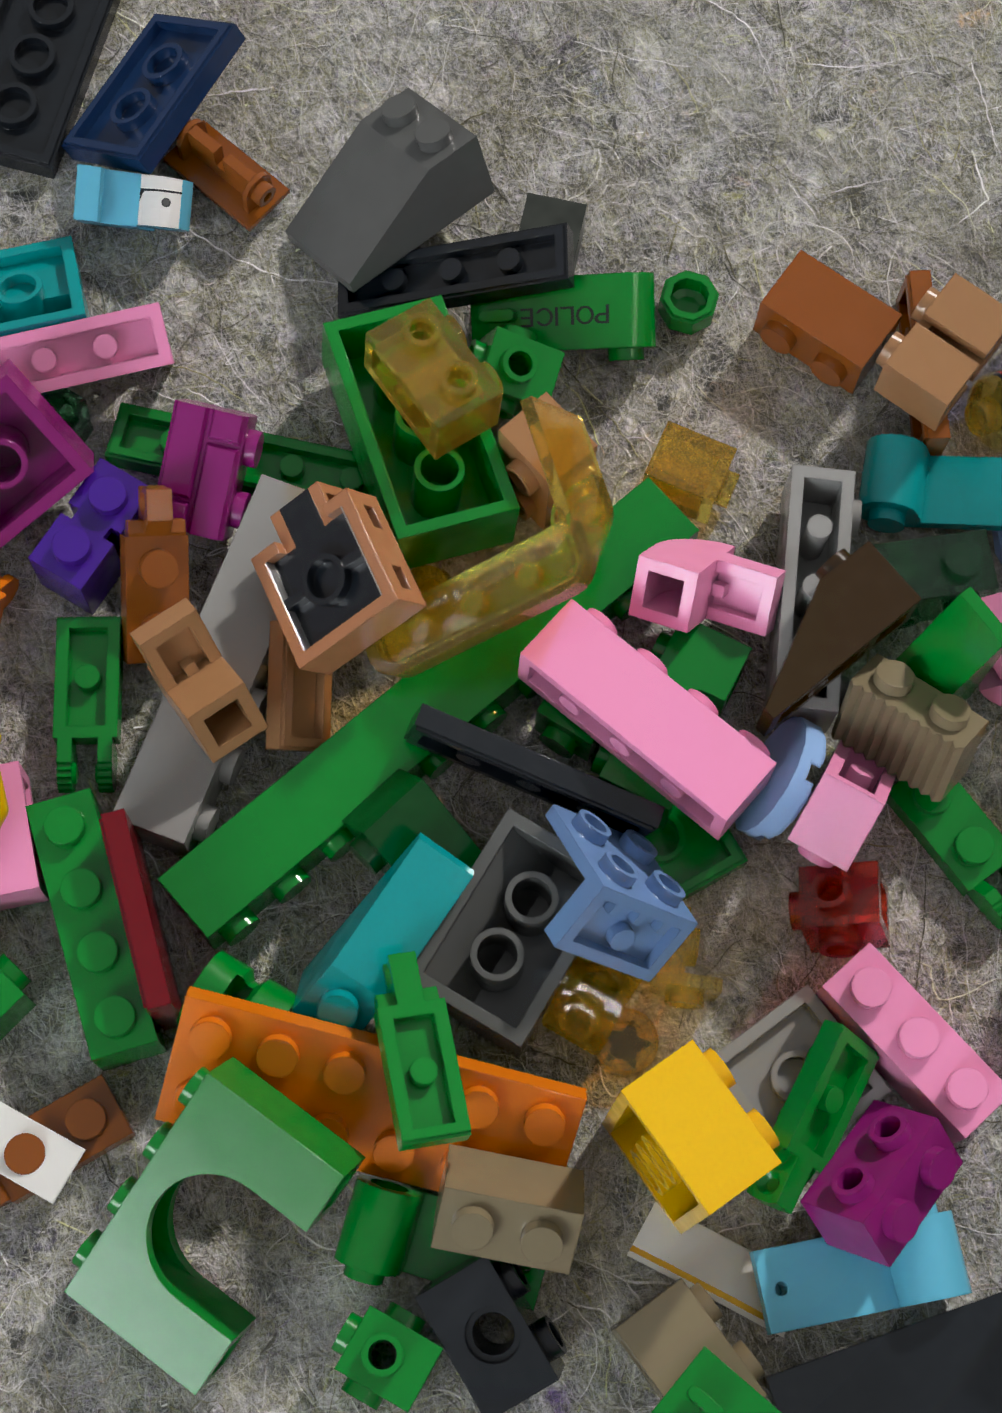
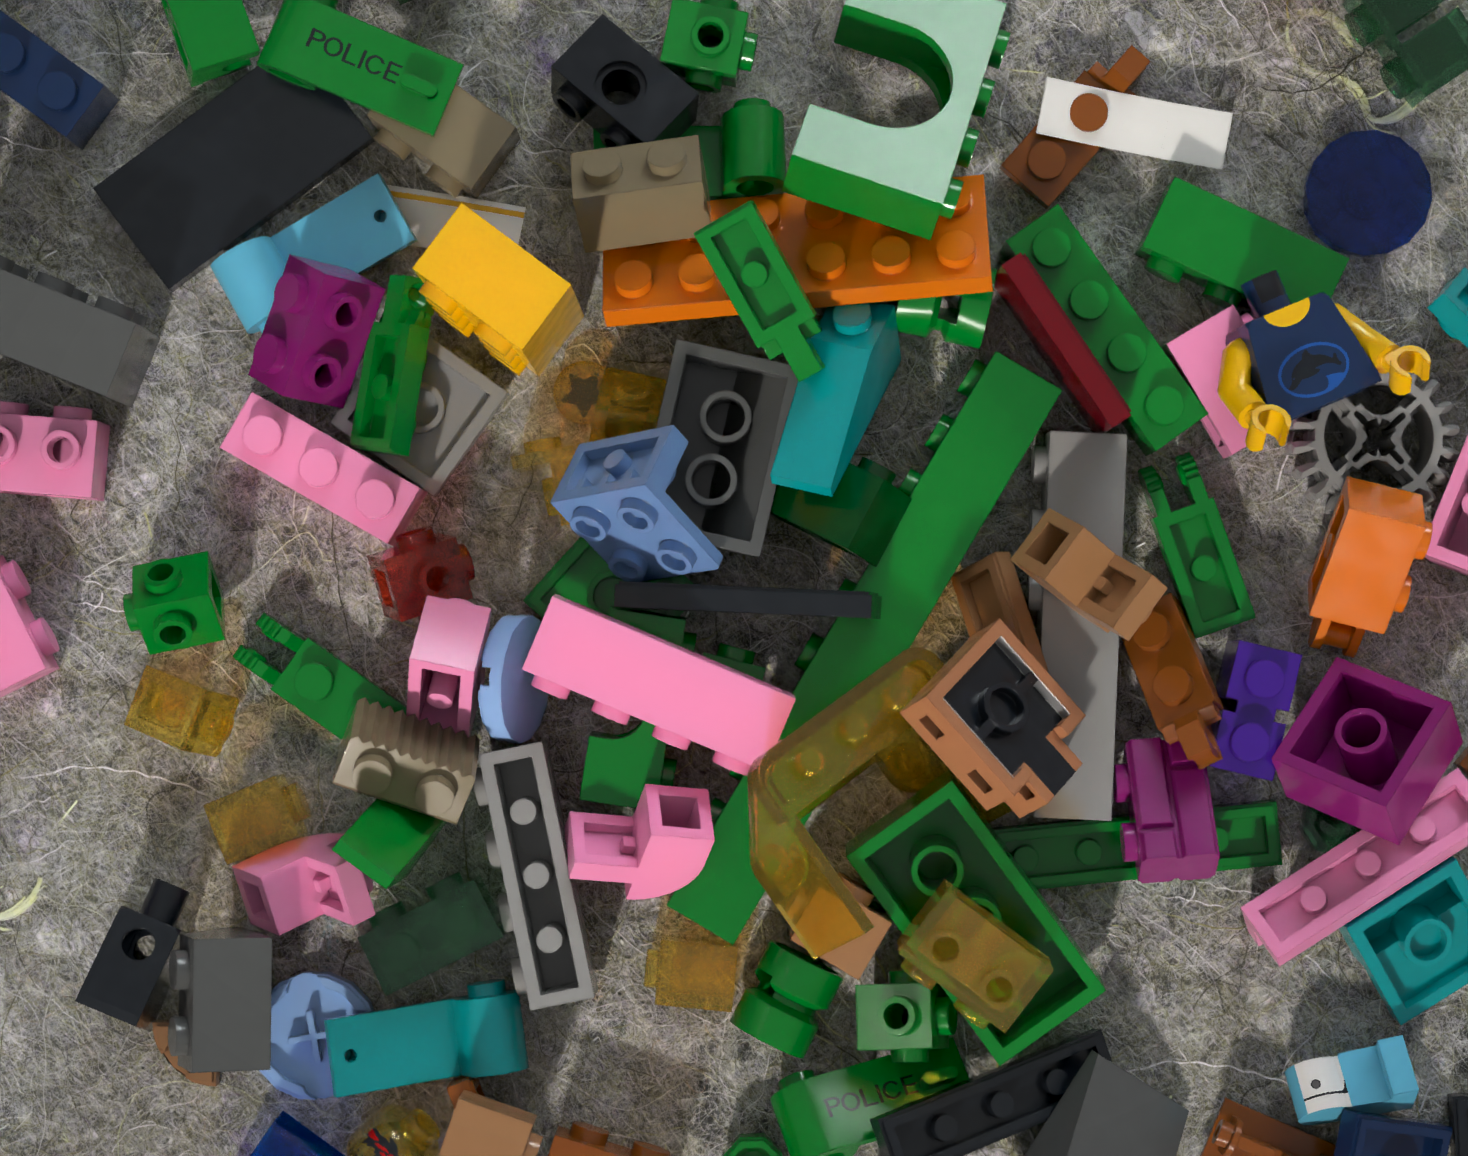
camera: 165 degrees right, 15 degrees up
dark brown slope [755,541,922,737] -> none
none -> green wheel [730,939,844,1059]

